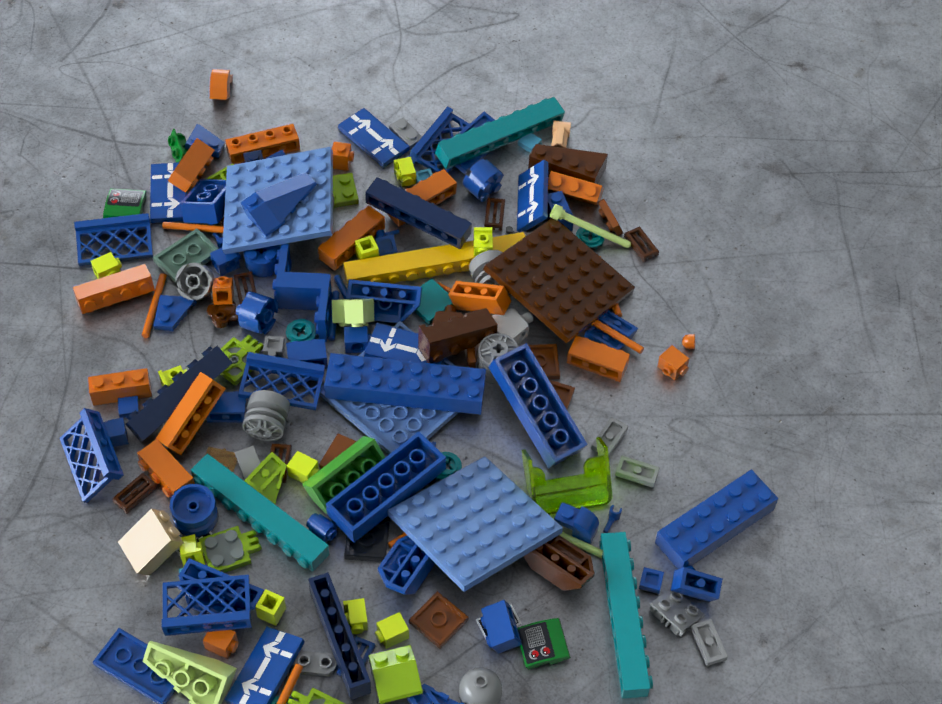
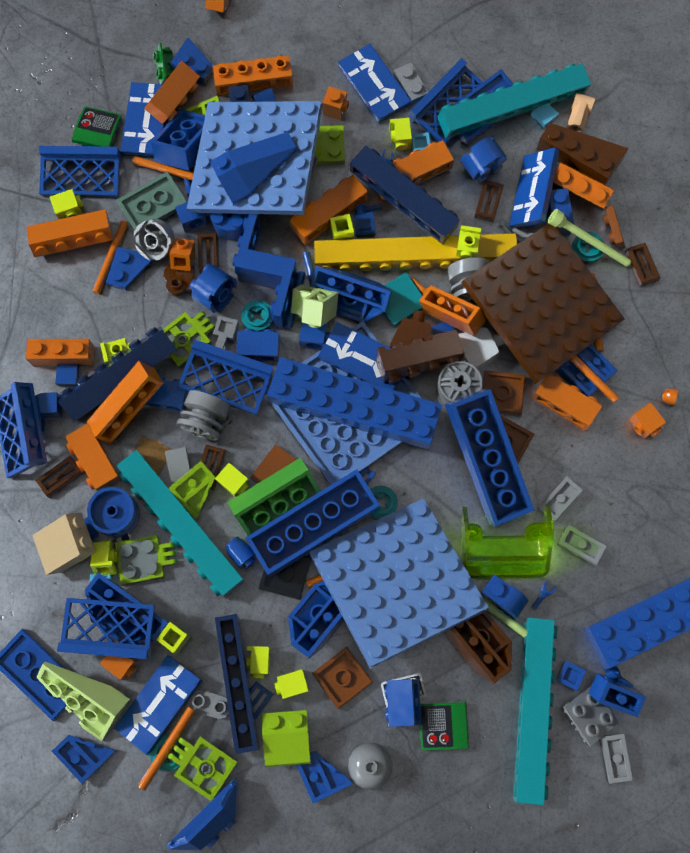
camera: 15 degrees right, 20 degrees up
dark orange tile [467,347,476,368] -> none

